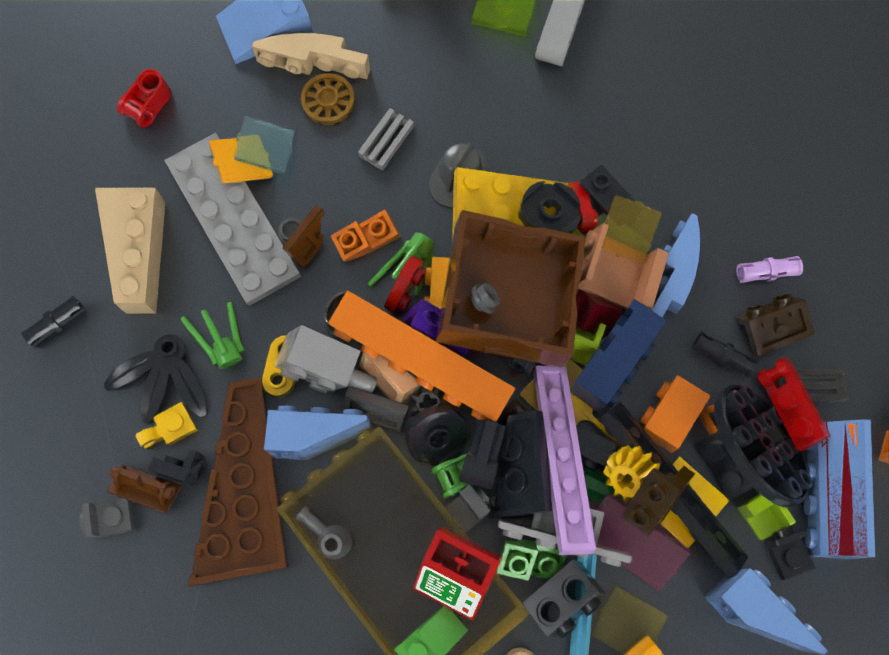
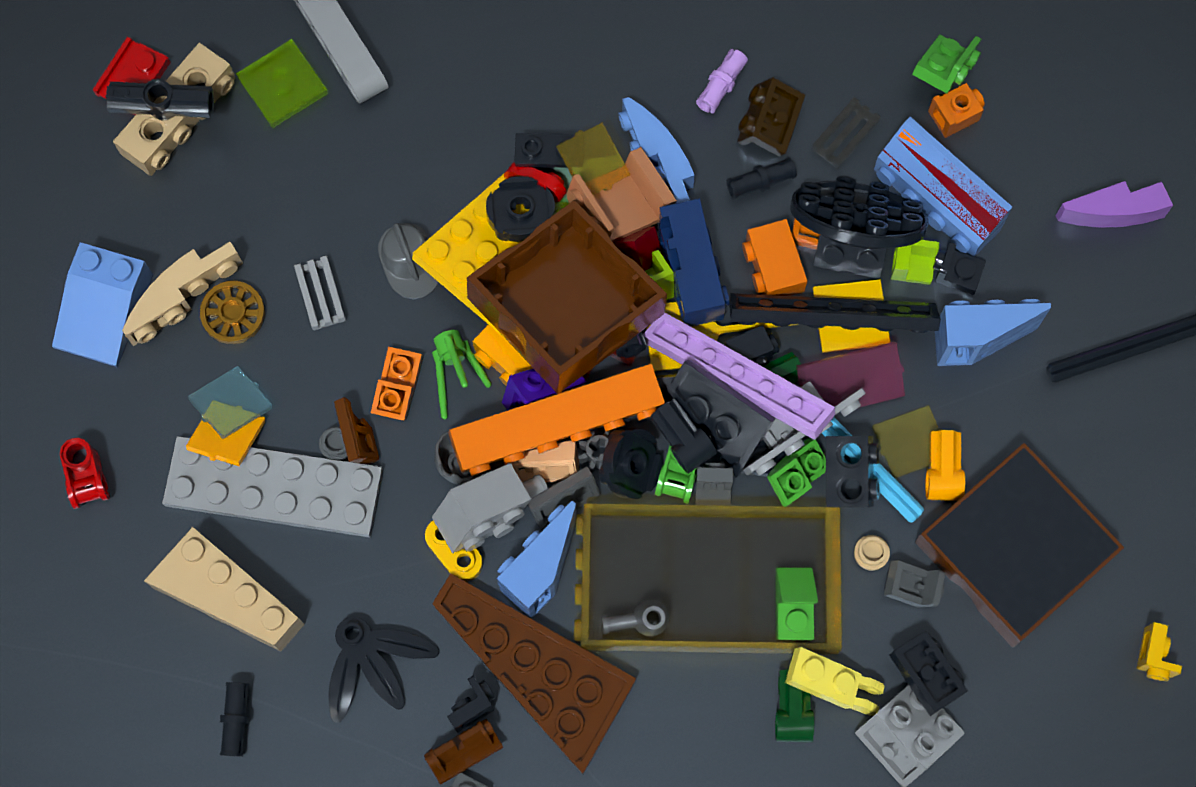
camera: 50 degrees left, 0 degrees up
yellow plate [135,402,198,449] -> none
bright green plant [181,302,245,369] -> none
red plate [384,256,426,314] -> none
red slope [413,527,503,621] -> none
dark grey plate [471,282,501,314] -> none
yellow gear [603,445,660,503] -> none
dark brown bracket [622,466,695,538] -> none
red plate [757,357,831,451] -> none

